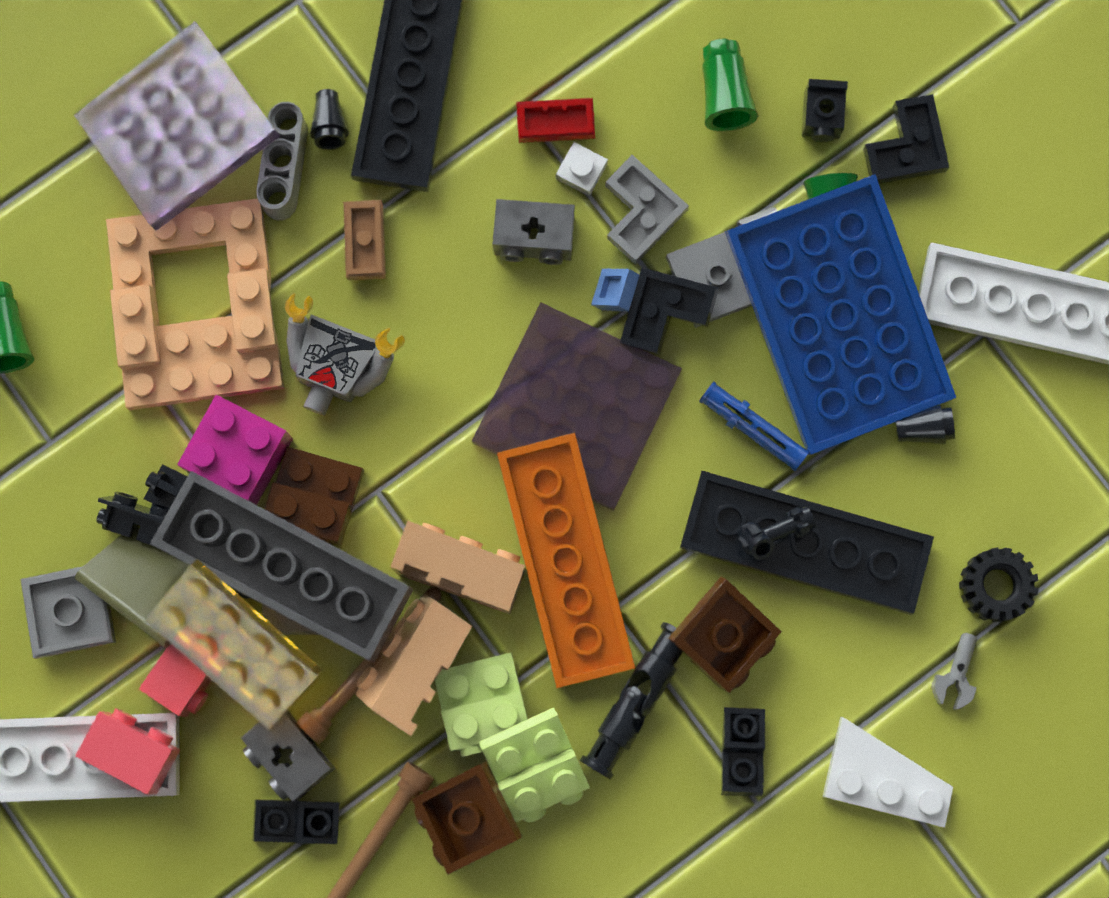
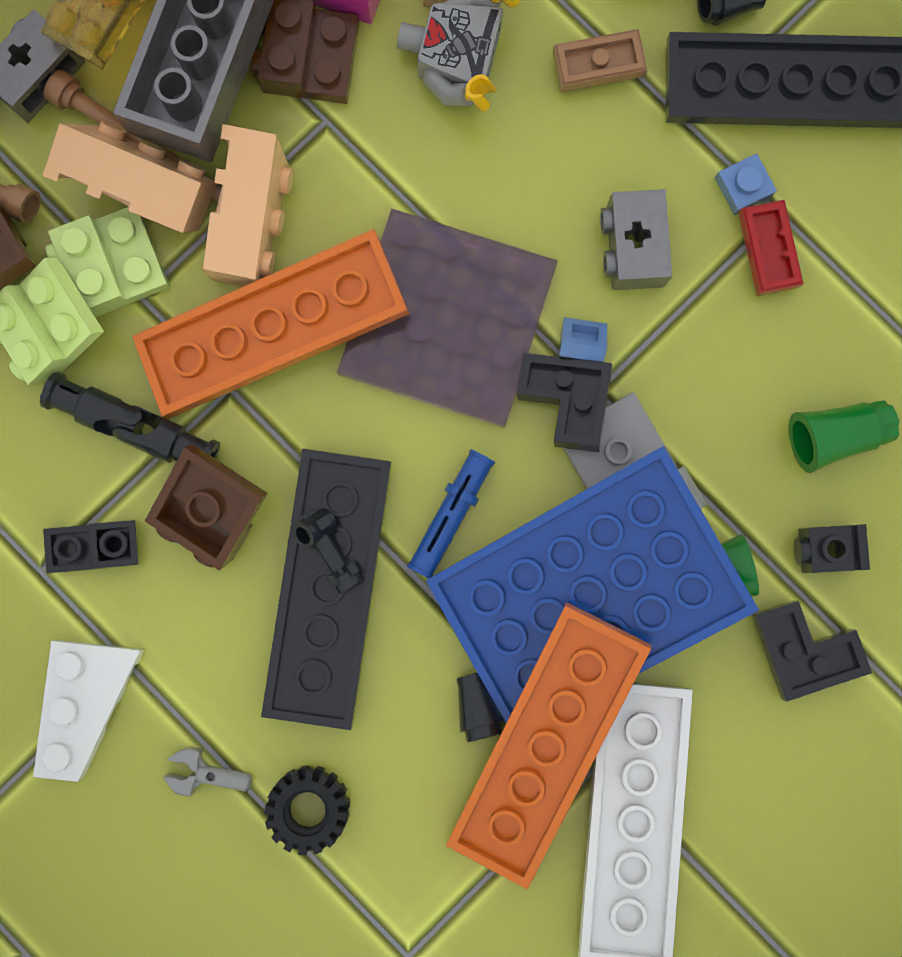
camera: 80 degrees right, 5 degrees up
white plate [556,142,608,196] -> none
light grey plate [605,155,689,265] -> none
none -> orange plate [446,602,651,890]
none -> medium blue plate [715,153,777,215]

